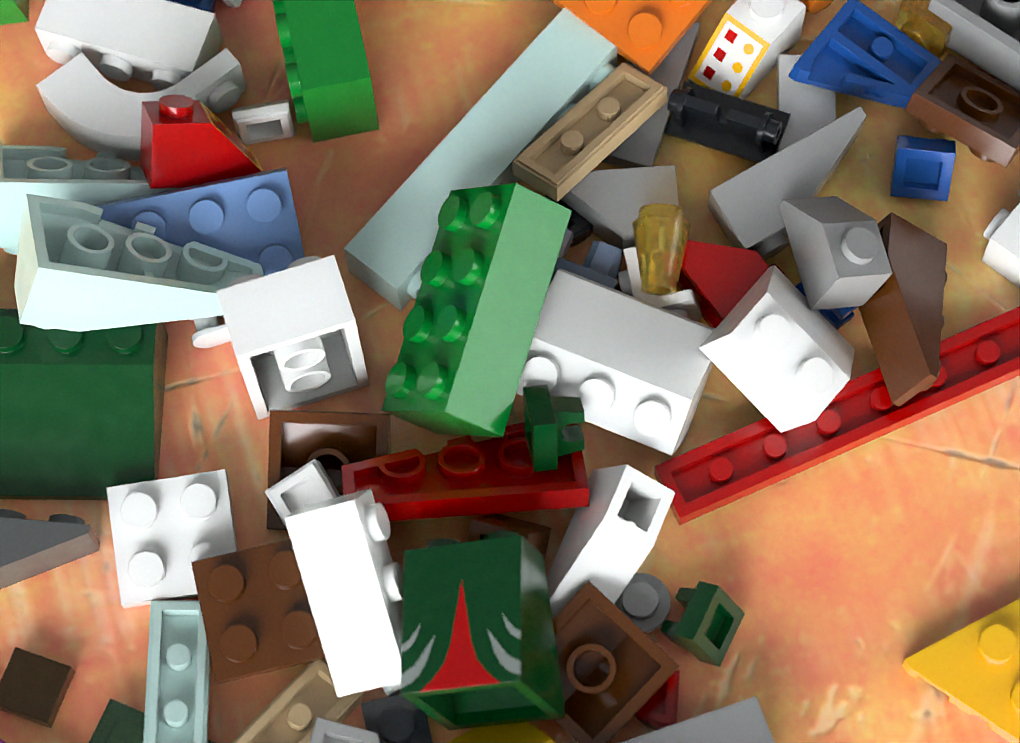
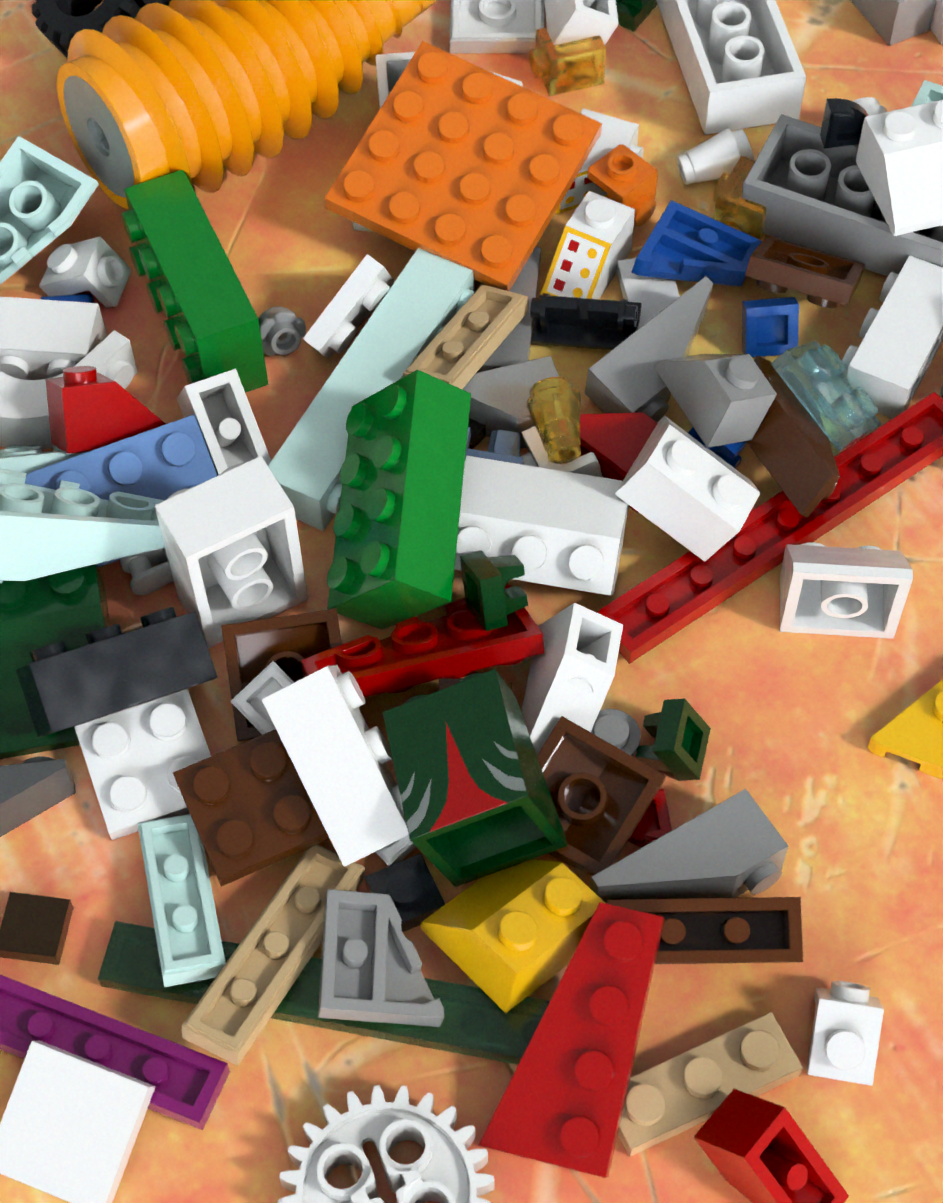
camera: 15 degrees left, 10 degrees down
white slope [232,99,295,145] -> none
none -> black brick [16,607,218,738]
none -> white slope [177,369,271,476]
none -> light grey plate [258,307,306,356]
none -> white wing [303,254,395,359]
none -> clear light blue plate [770,340,882,451]
none -> white slope [780,542,913,639]

